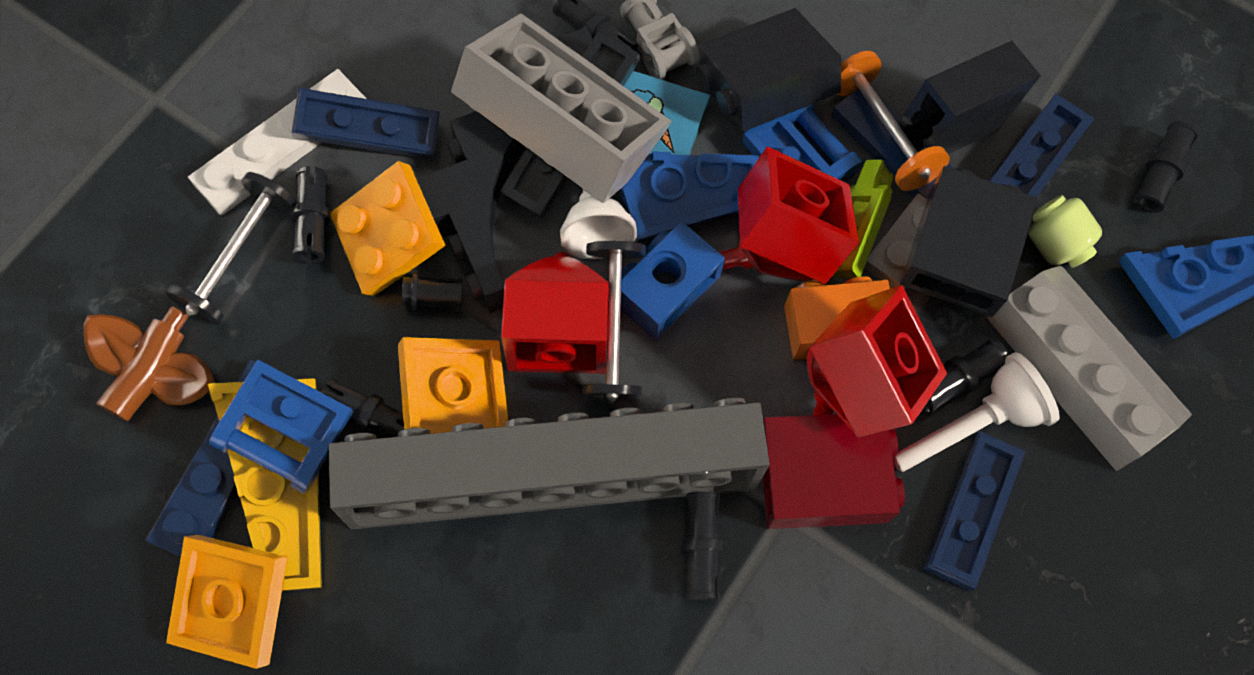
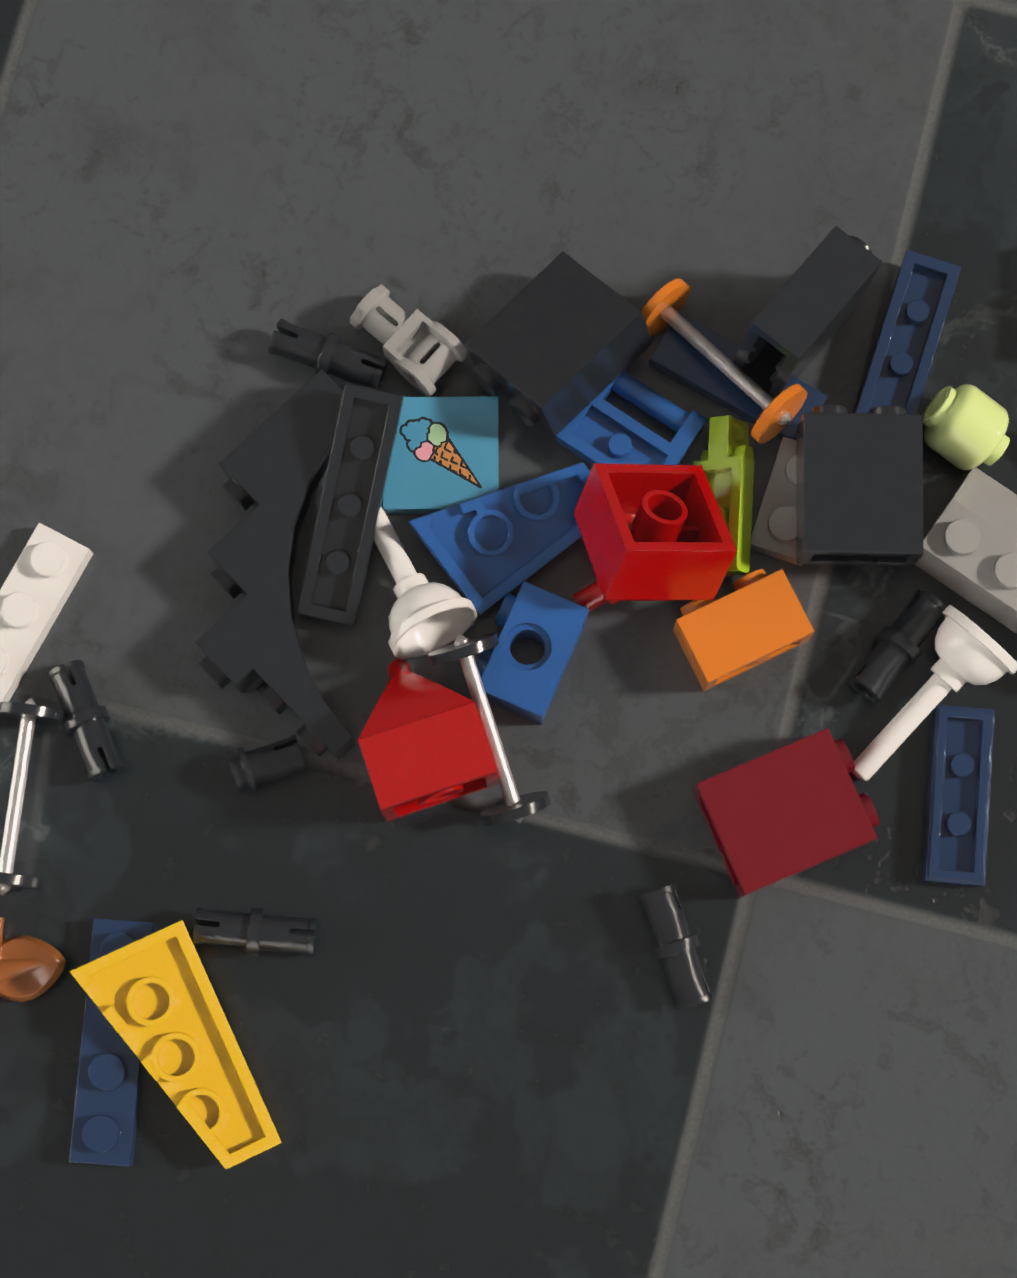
camera: 15 degrees left, 10 degrees up
light orange plate [166,535,288,669] -> none
blue plate [209,360,353,494] -> none
dark blue tile [291,87,440,160] -> none
dark grey brick [329,398,770,529] -> none
light orange plate [330,161,445,296] -> none
light orange plate [398,337,508,434] -> none
light grey slope [451,13,671,203] -> none
red piece [807,285,947,438] -> none

